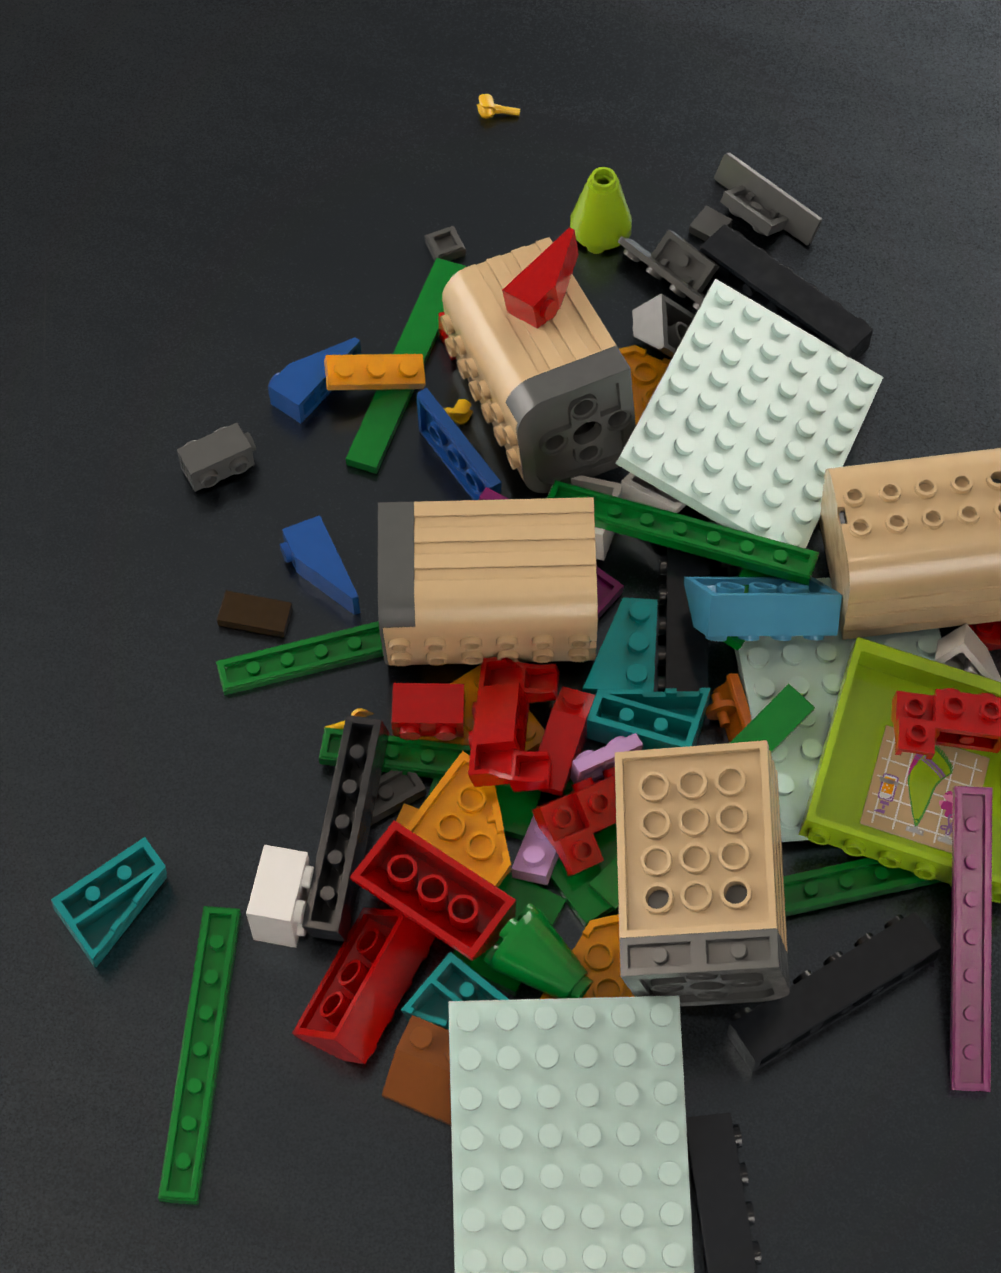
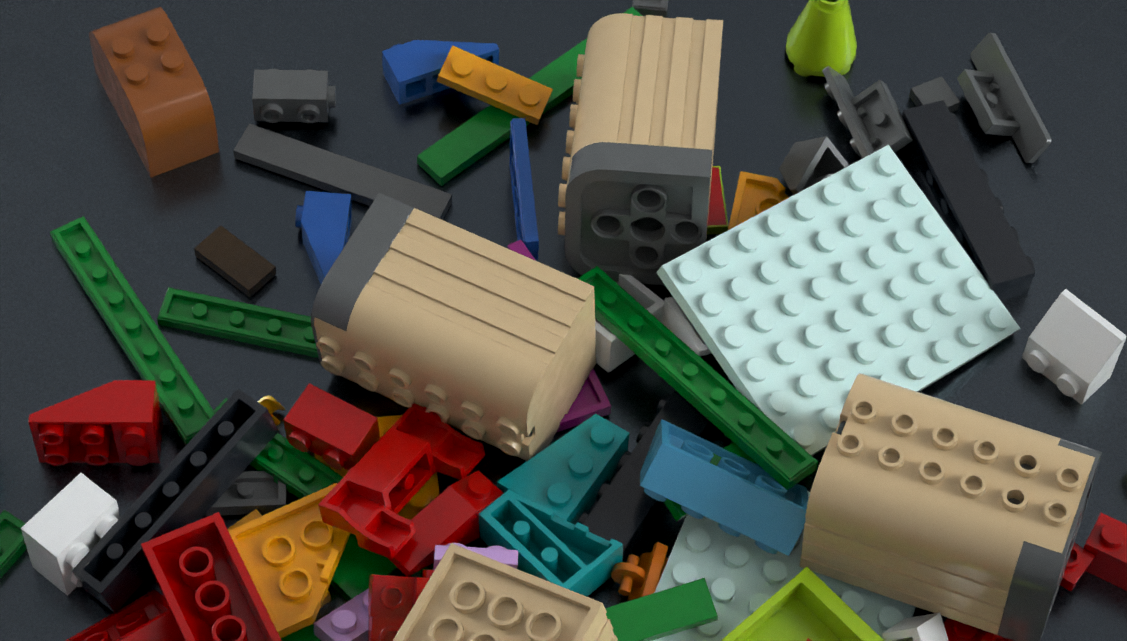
camera: 25 degrees right, 5 degrees down
yellow hand [443,399,473,425] -> none
red slope [502,227,579,329] -> none
none -> red slope [28,380,163,466]
none -> green tile [50,216,215,445]
none -> dark orange brick [89,7,219,178]
none -> dark grey tile [233,123,452,220]
none -> white slope [1022,289,1127,405]

